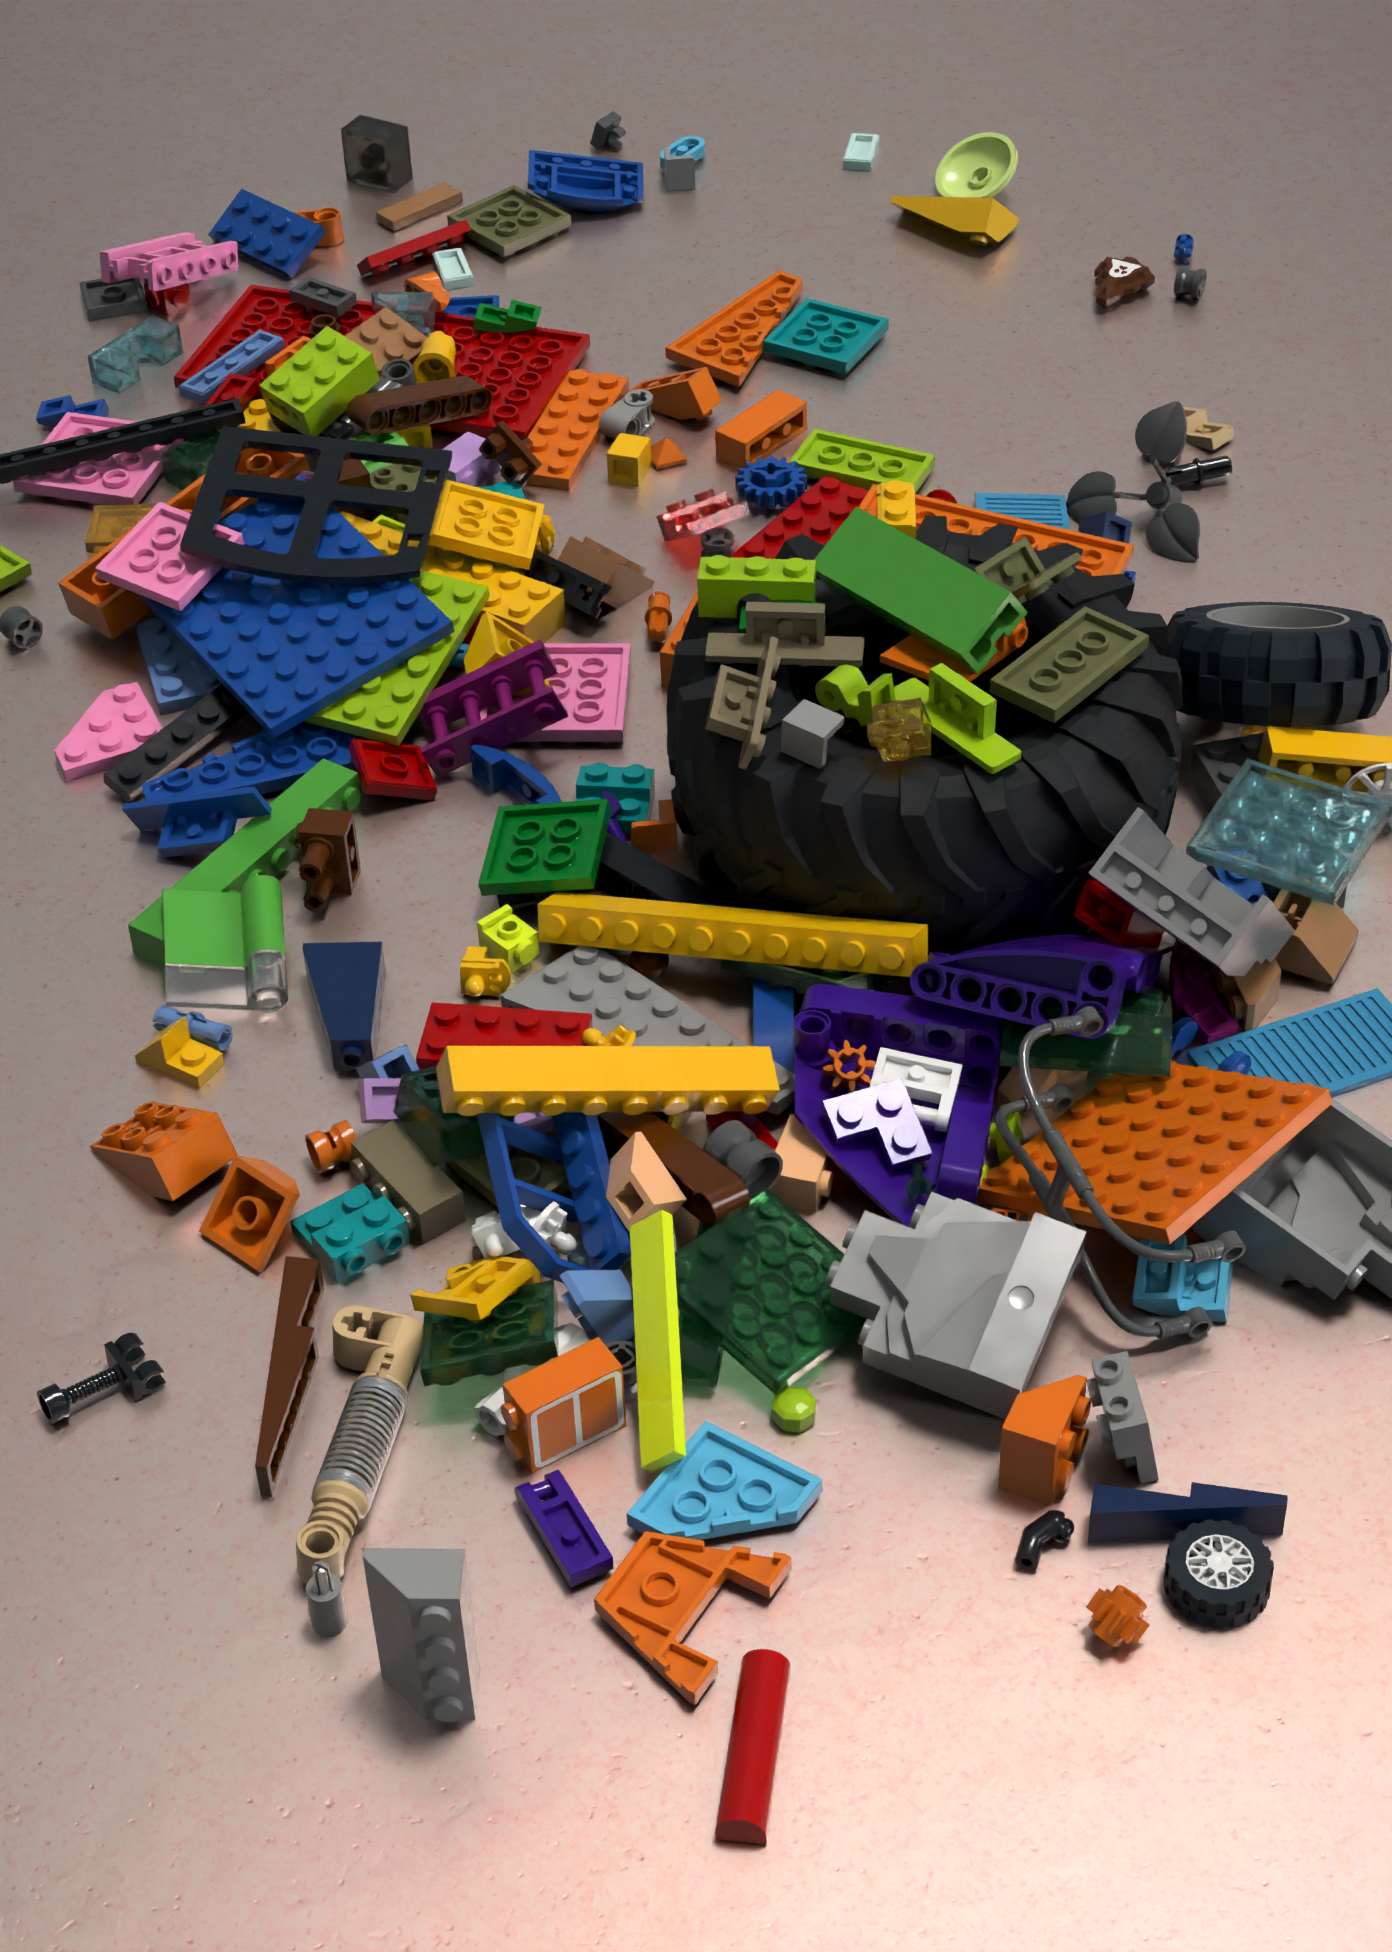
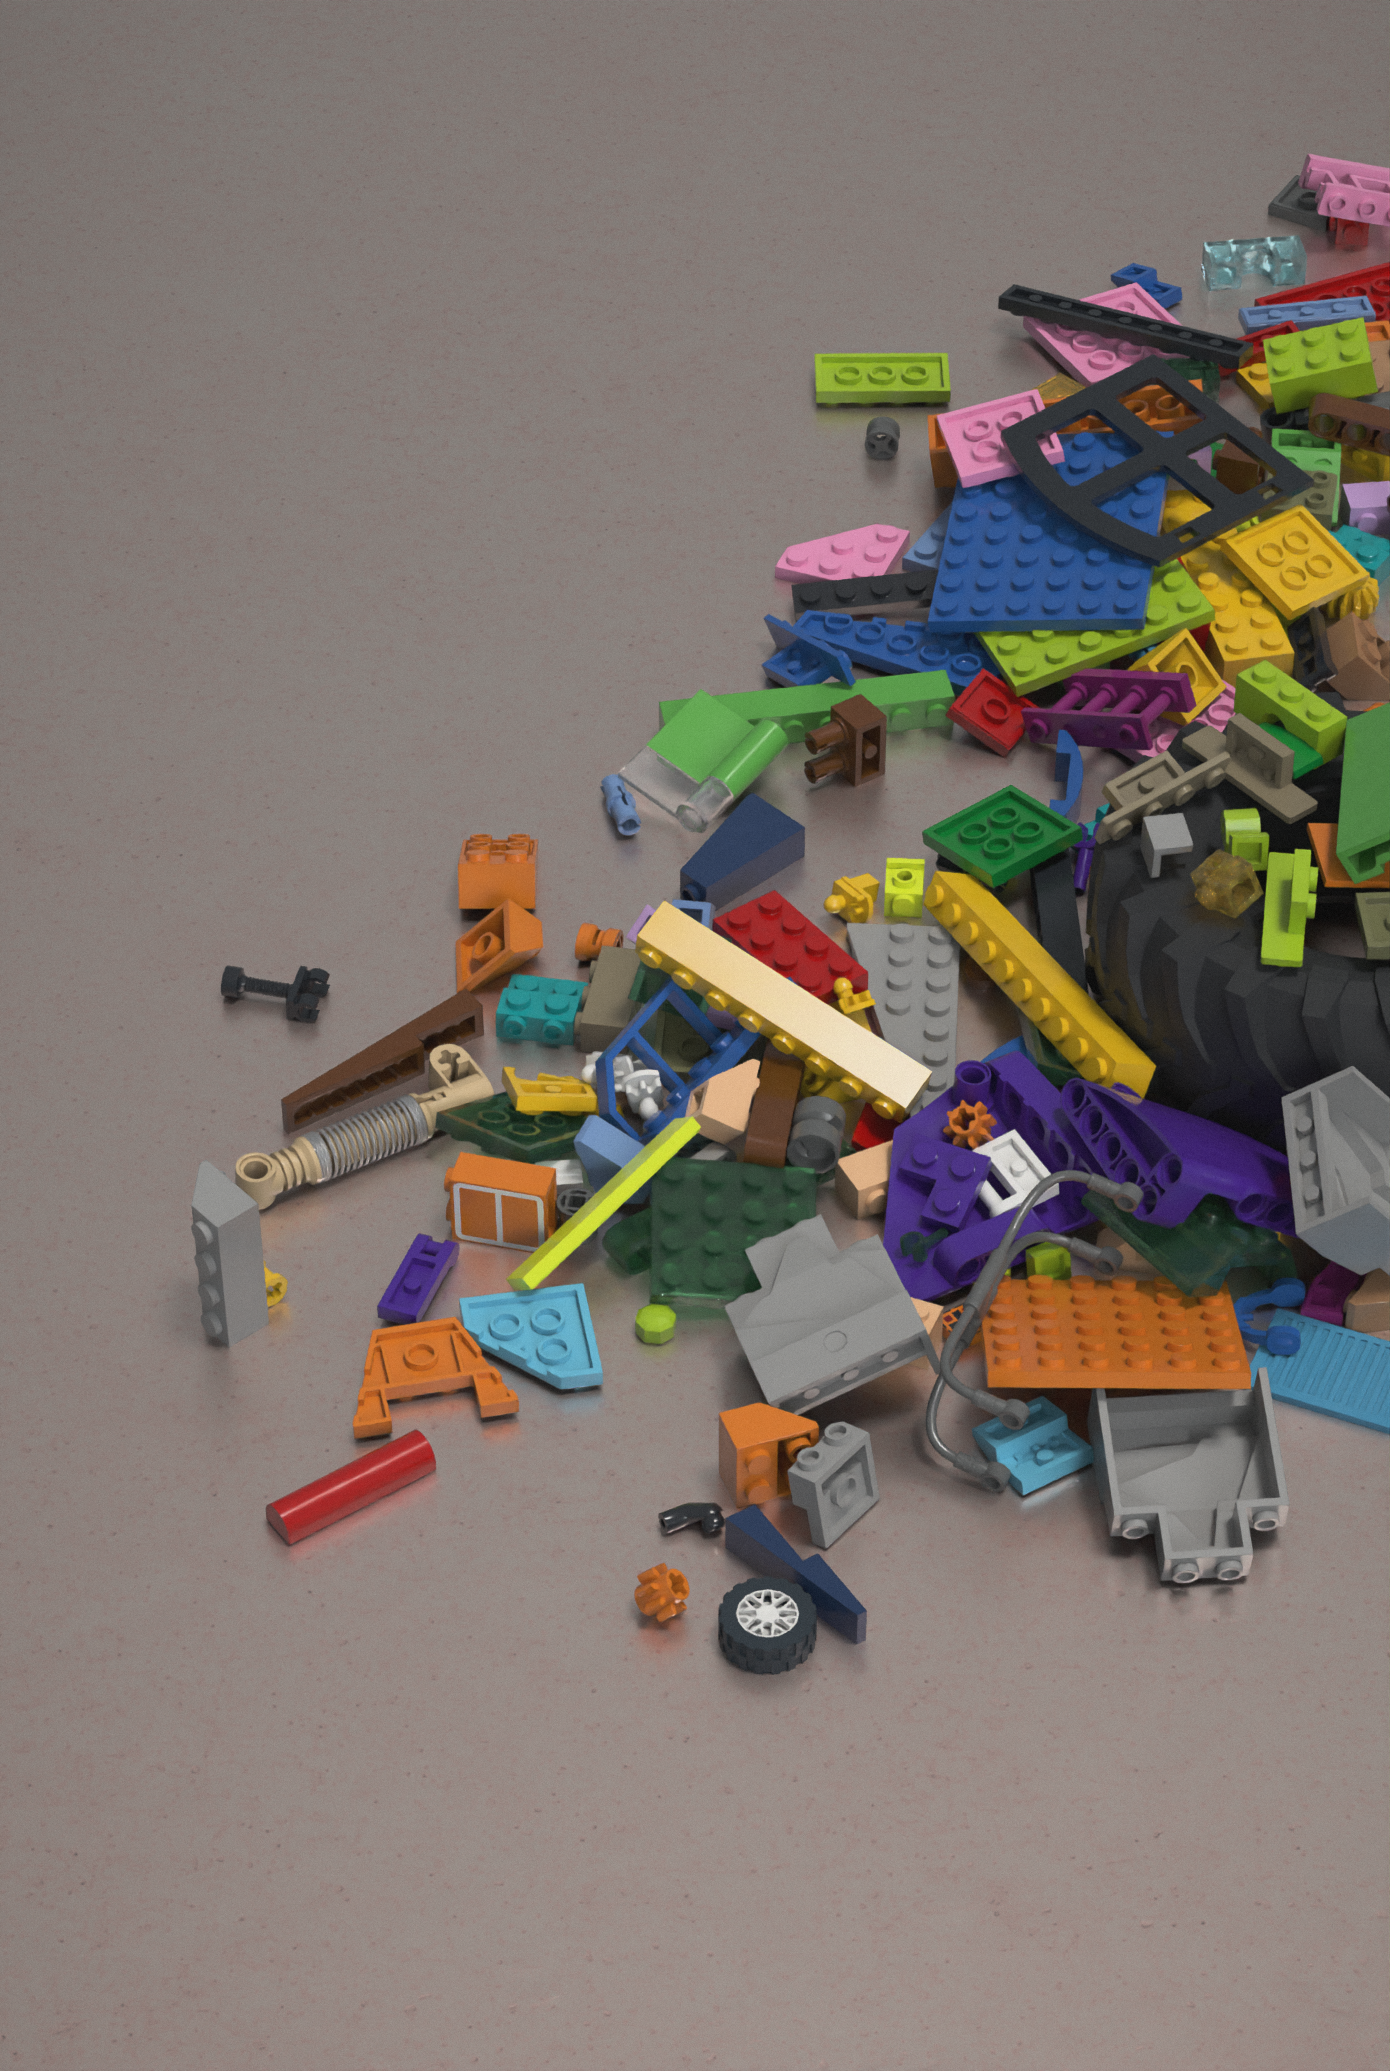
camera: 45 degrees right, 0 degrees up
yellow slope [135,1016,225,1089] -> none

